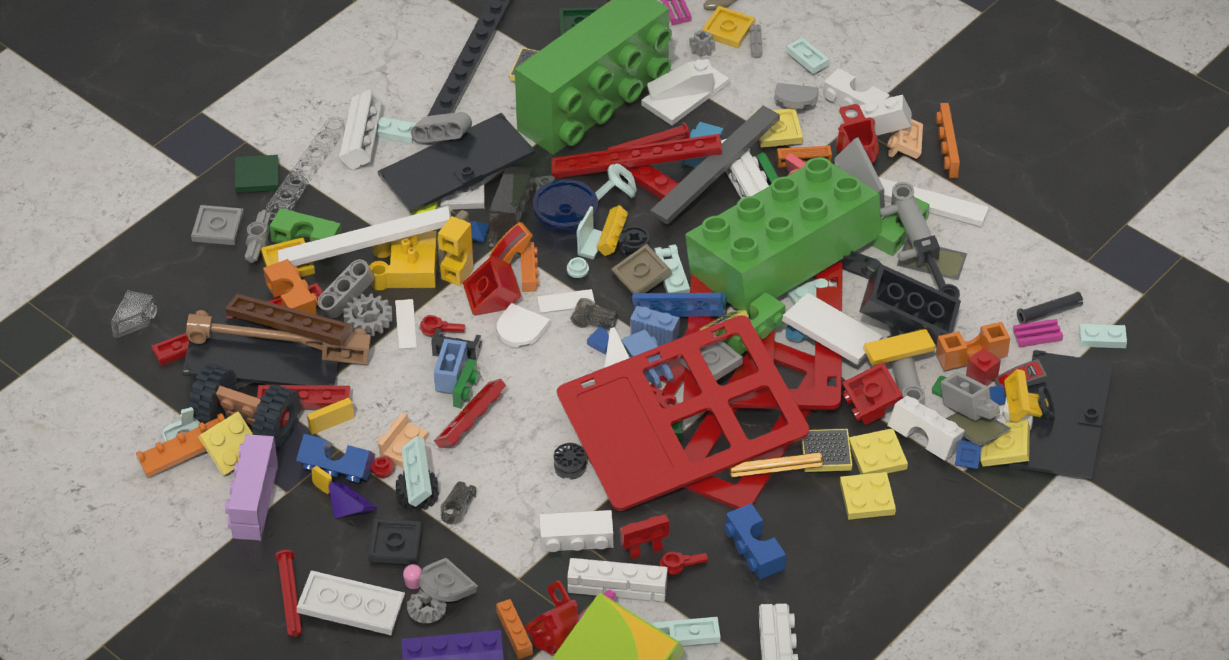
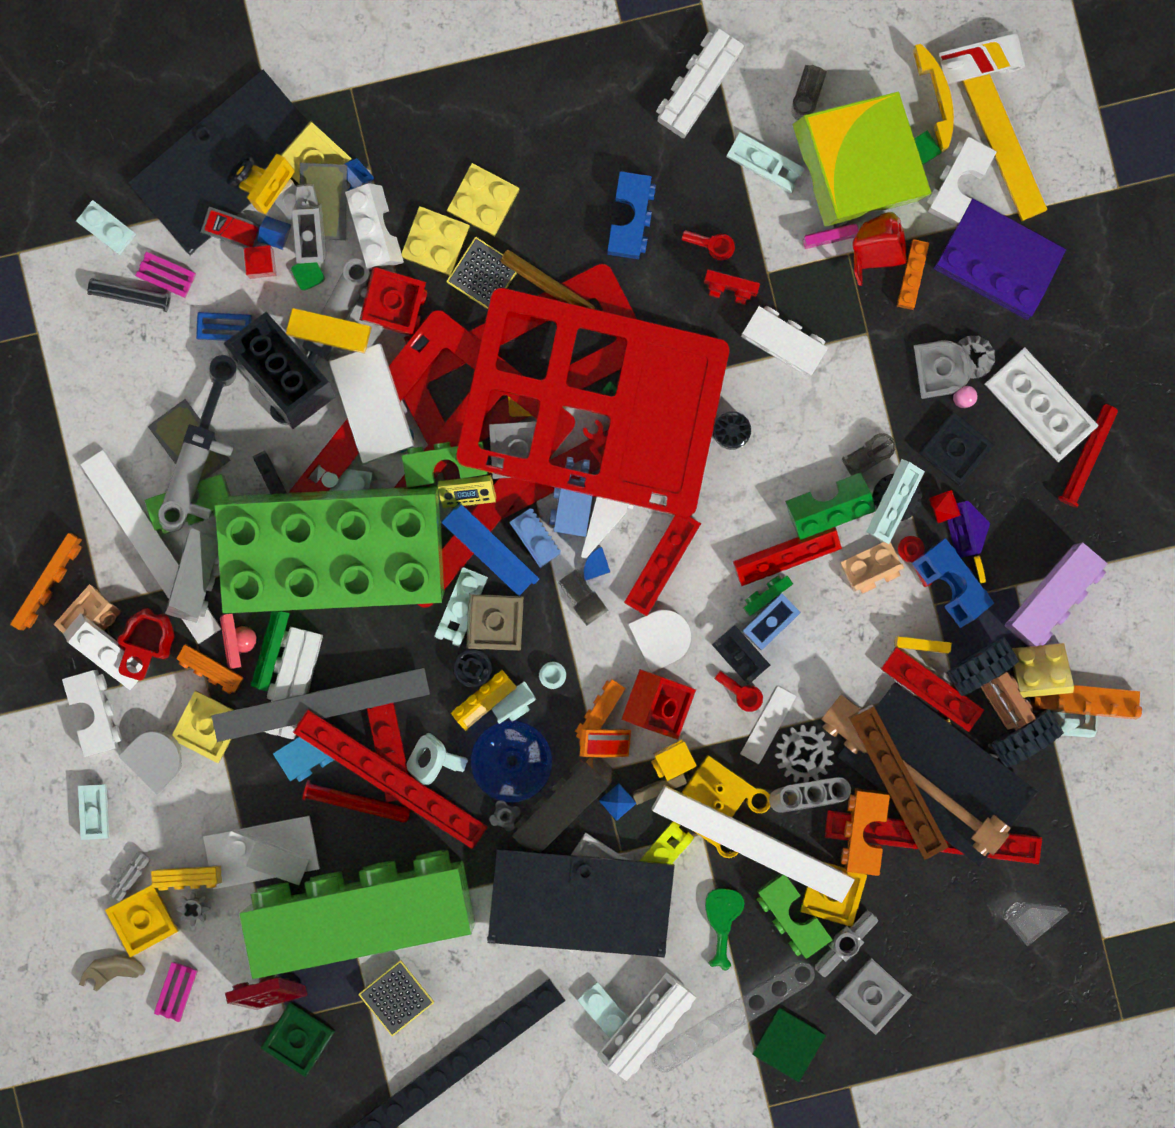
camera: 145 degrees left, 40 degrees up
light grey beam [411,112,472,143] -> none
white sticker [537,289,595,313] -> none
white brick [567,558,668,602] -> none
orange arch [936,322,1010,371] -> none
none -> yellow piece [151,866,222,891]
none -> blue tile [196,312,252,341]
none -> red plate [624,515,702,616]
none -> green piece [705,888,745,971]
none -> green arch [785,473,876,540]
none -> red slope [929,490,961,523]

